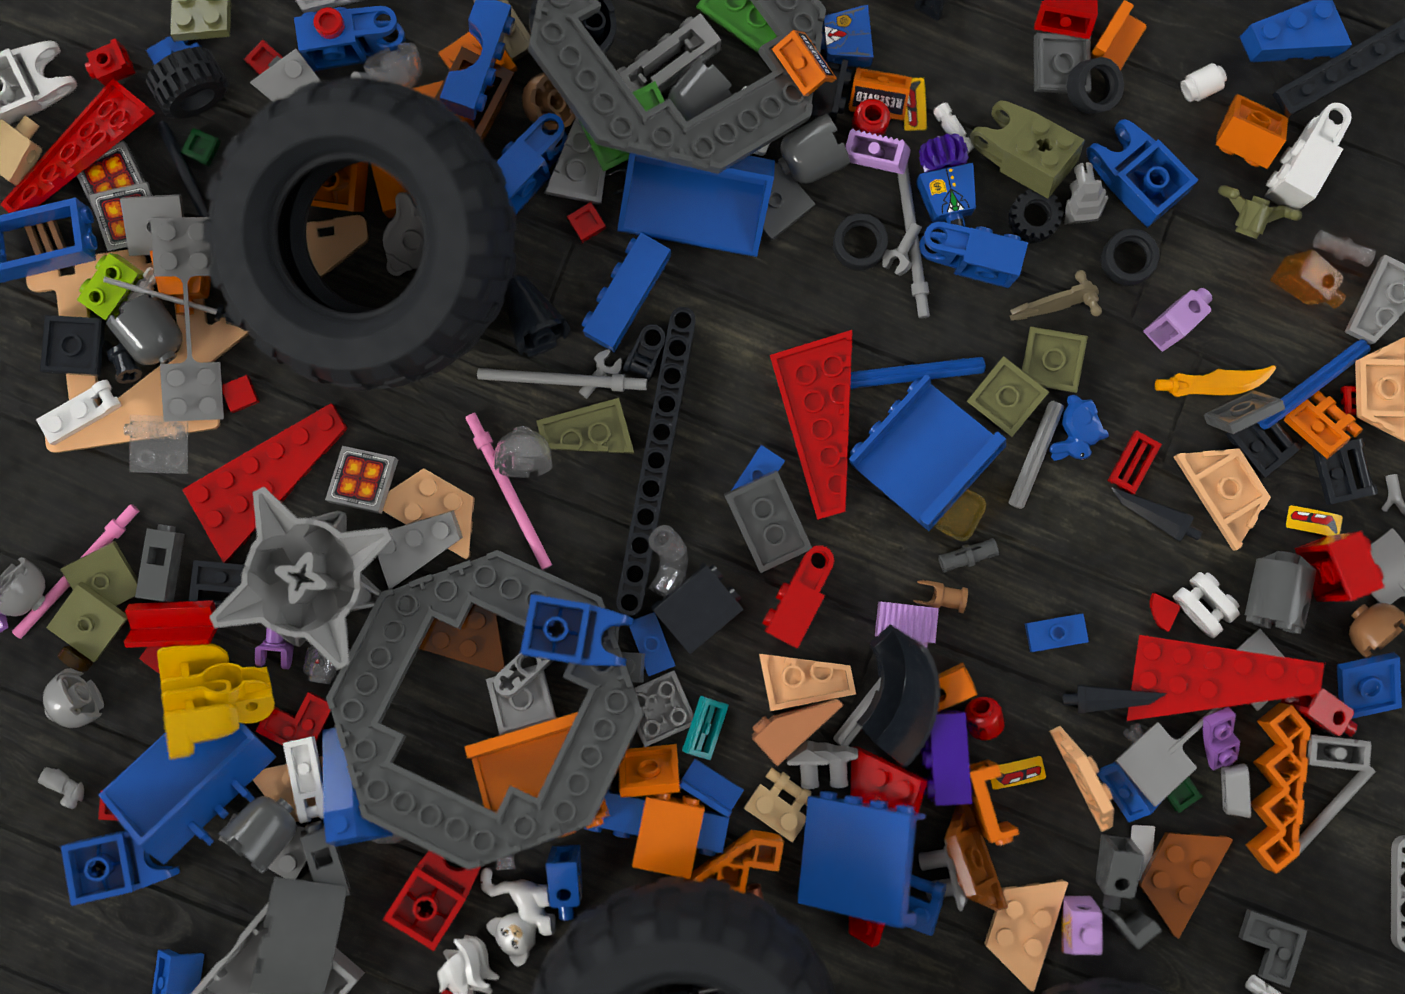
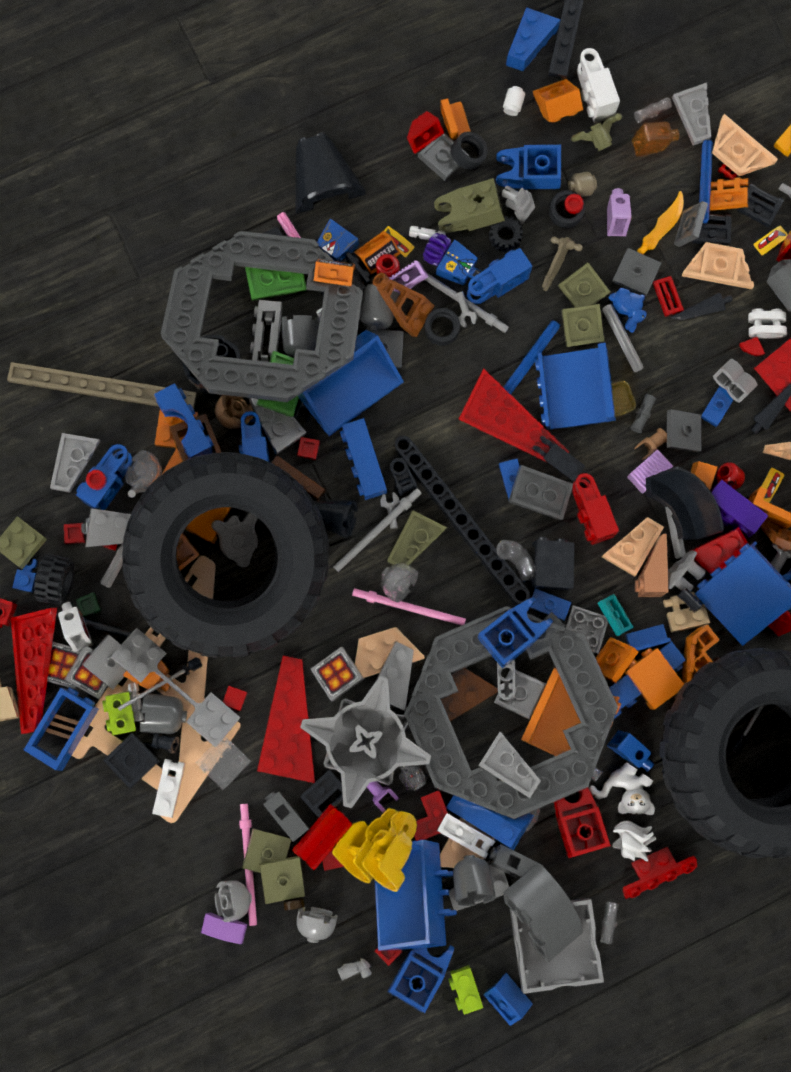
camera: 55 degrees left, 5 degrees down
none -> white torso [58,602,93,652]
none -> reddish brown piece [271,456,325,501]
none -> dark orange plate [373,273,434,337]
none -> lime brick [448,965,483,1015]
none -> light grey wing [479,732,541,799]
none -> black hinge [532,436,585,482]
none -> red tile [565,194,584,214]
none -> dark tan head [568,172,597,197]
none -> dark grey plate [612,248,661,297]
none -> dark grey plate [667,409,701,453]
none -> black pin [678,588,703,613]
none -> light grey brick [713,359,757,403]

